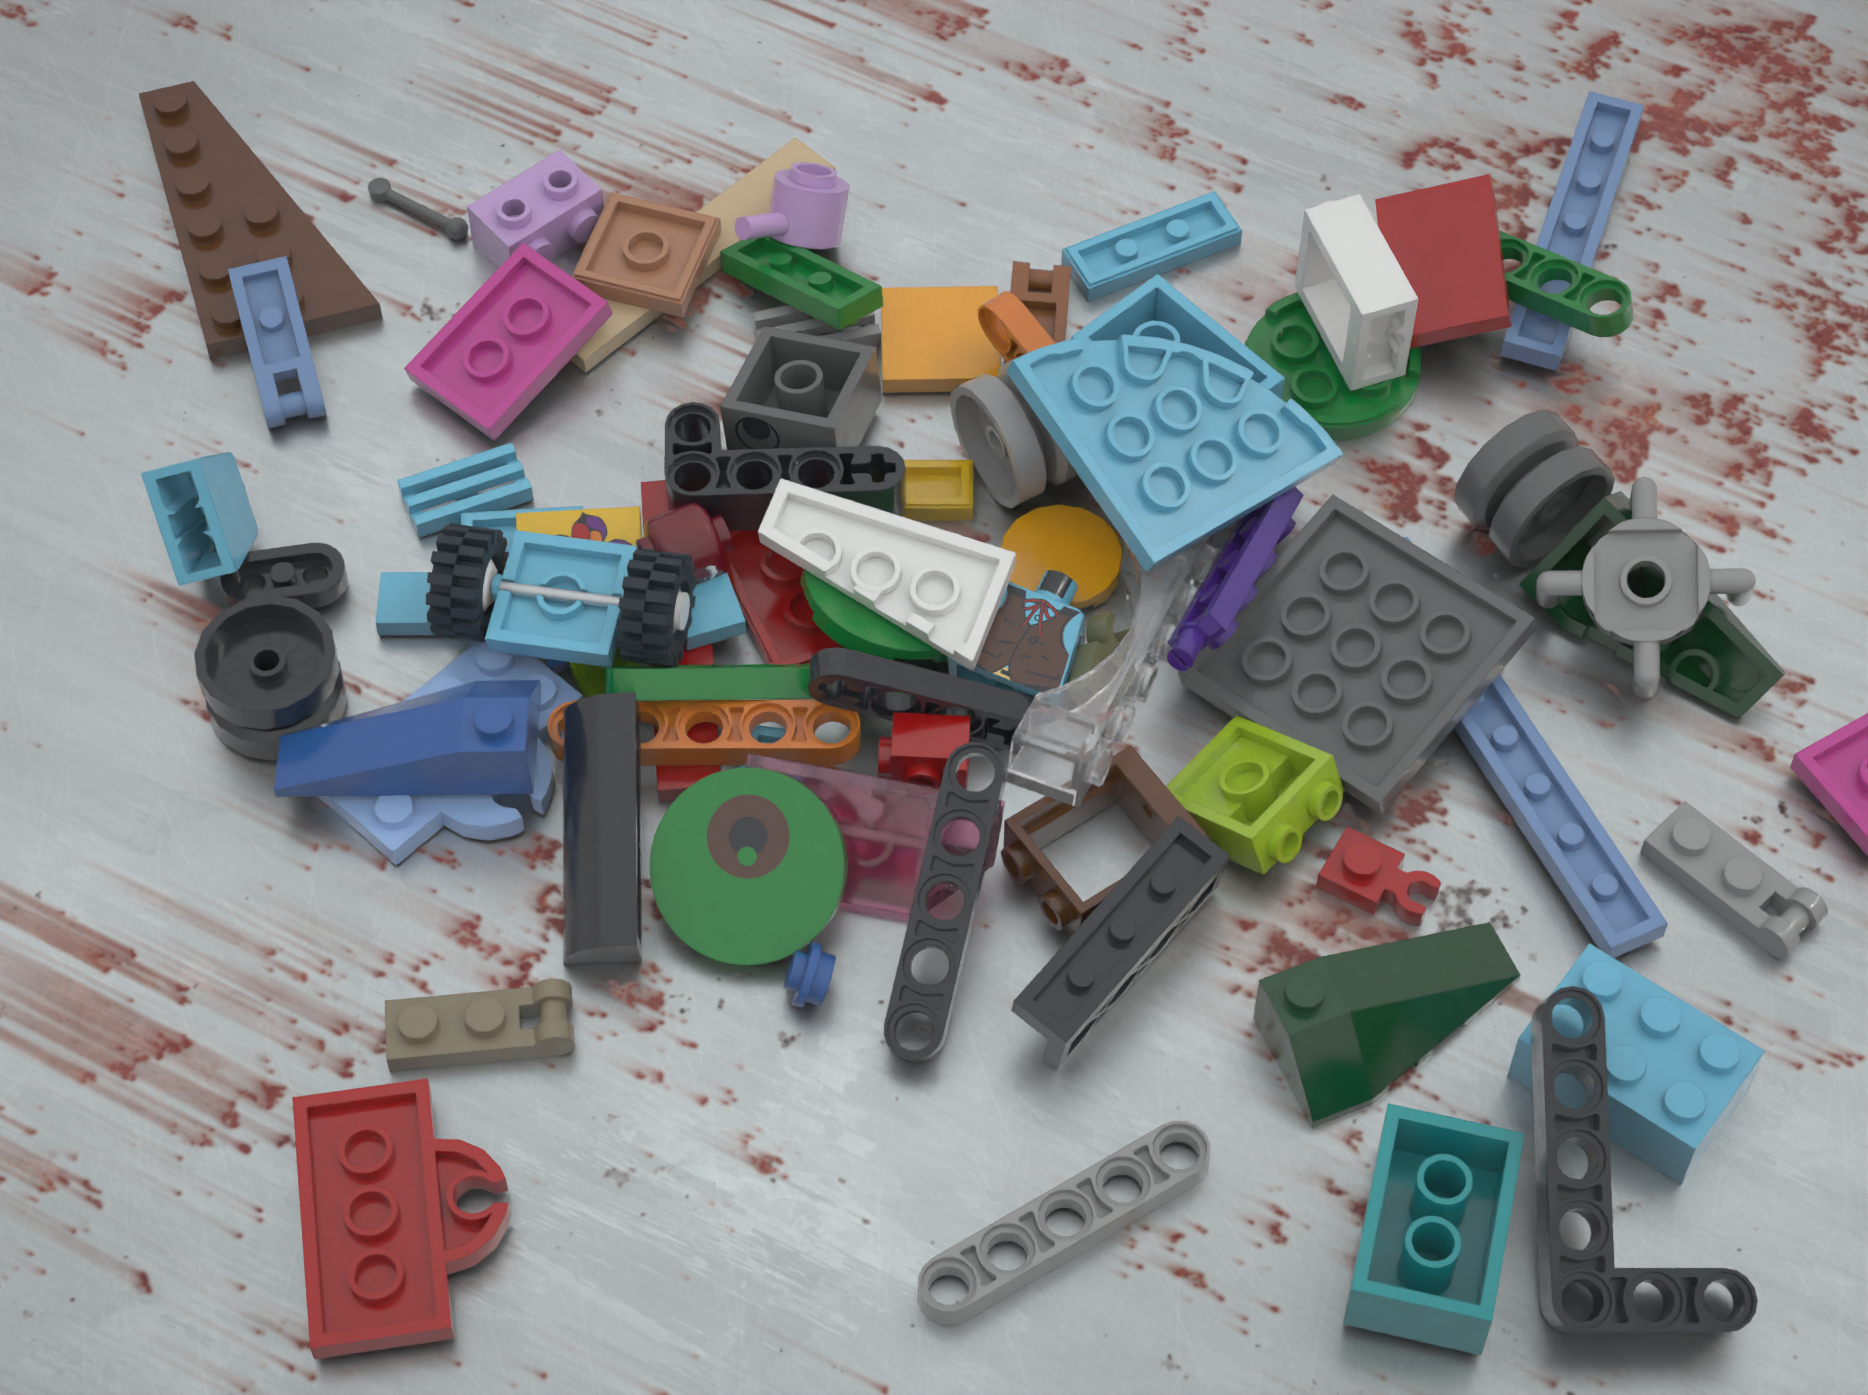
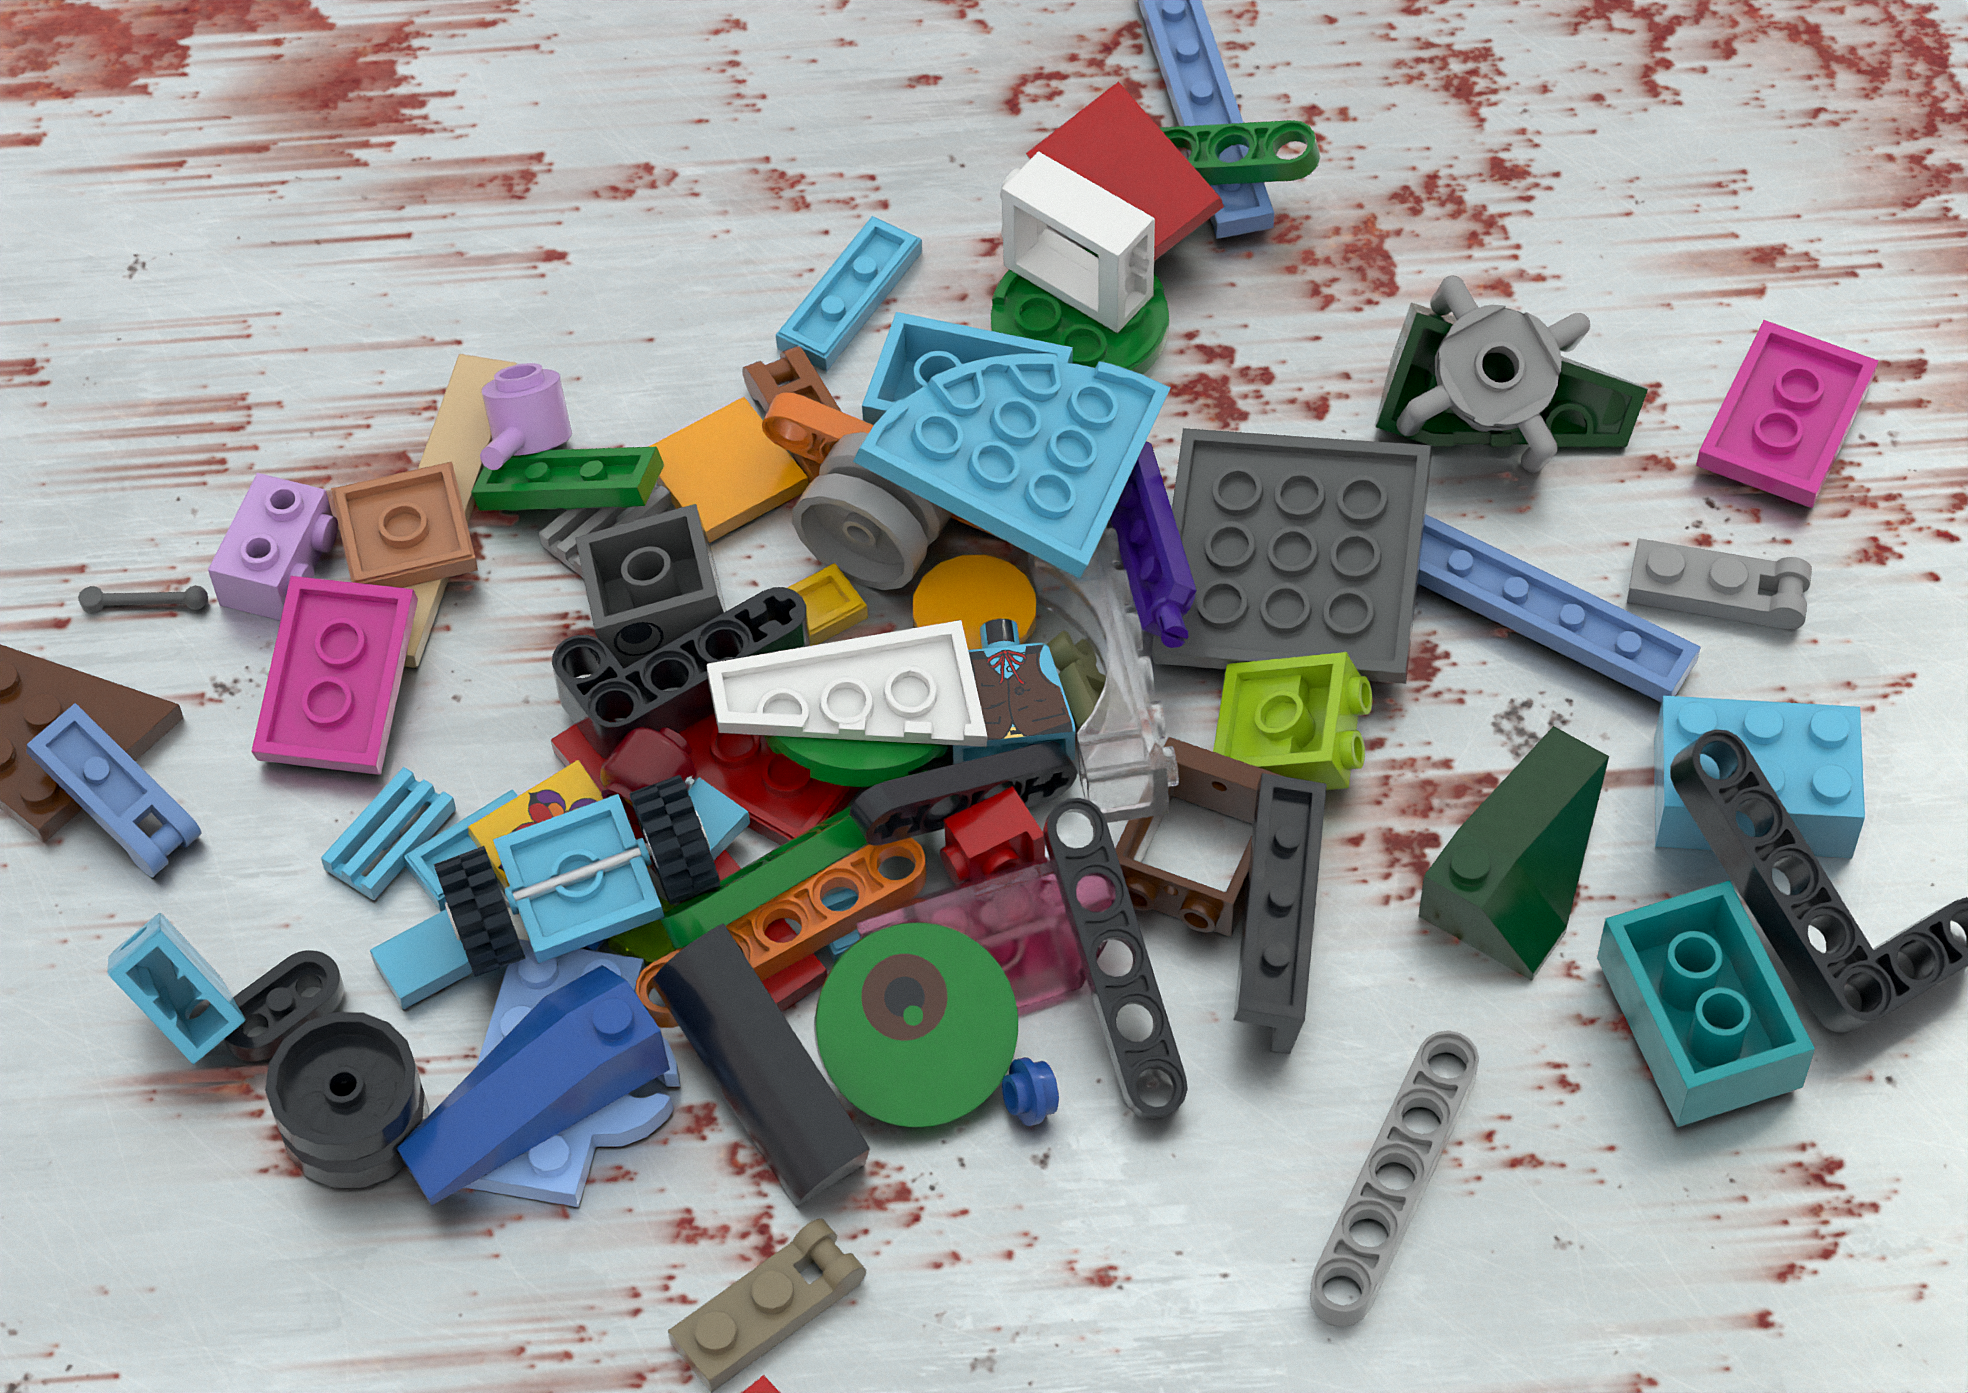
camera: 30 degrees left, 0 degrees up
red plate [1316,826,1441,927] -> none
dark grey wheel [1454,410,1615,568] -> none

